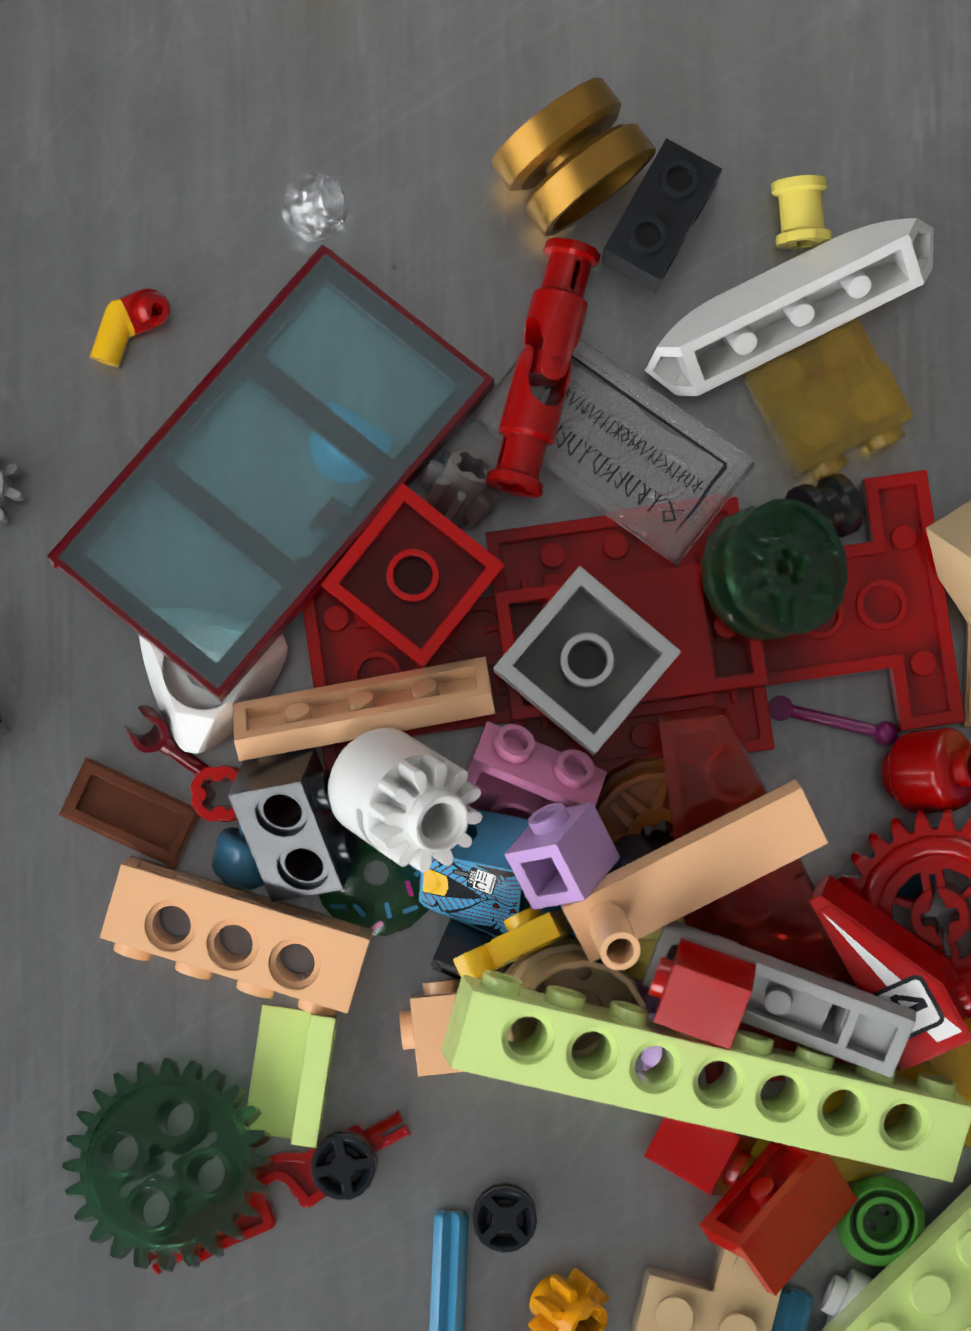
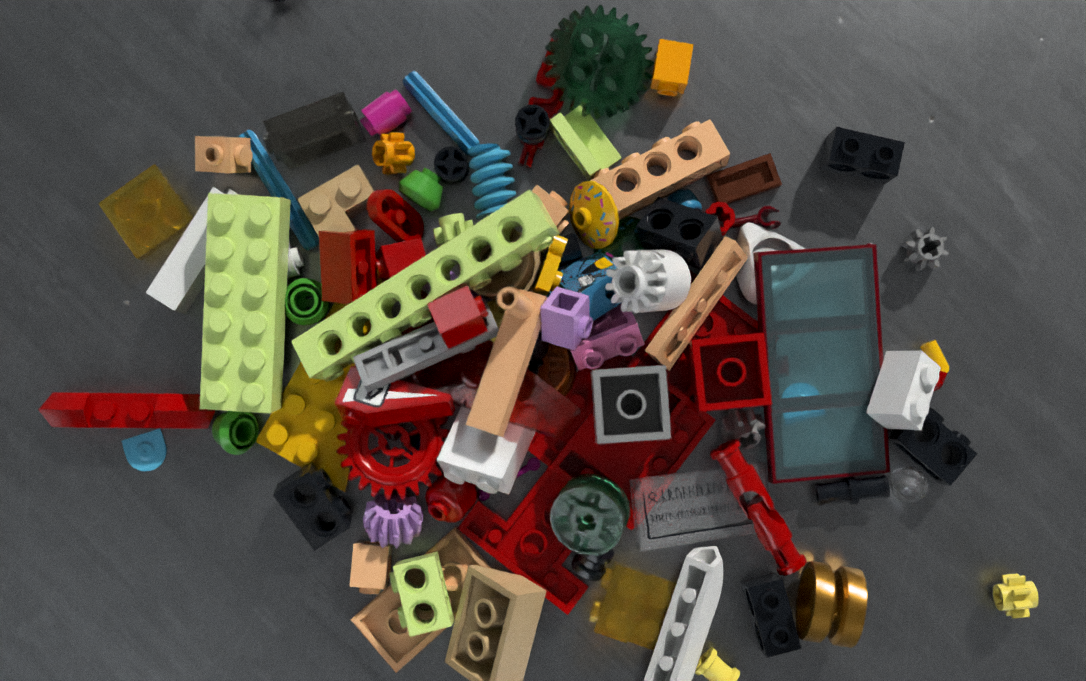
camera: 135 degrees right, 0 degrees up
none -> red plate [367,189,424,242]
none -> bright green cone [398,167,443,212]
none -> yellowish green gear [433,213,474,247]
none -> white brick [437,387,540,494]
none -> medium azure piece [467,143,517,220]
none -> yellow dish [569,181,619,249]
none -> light orange brick [650,39,694,96]
none -> black pin [815,475,890,506]
none -> white brick [866,351,941,430]
none -> black brick [888,407,977,486]

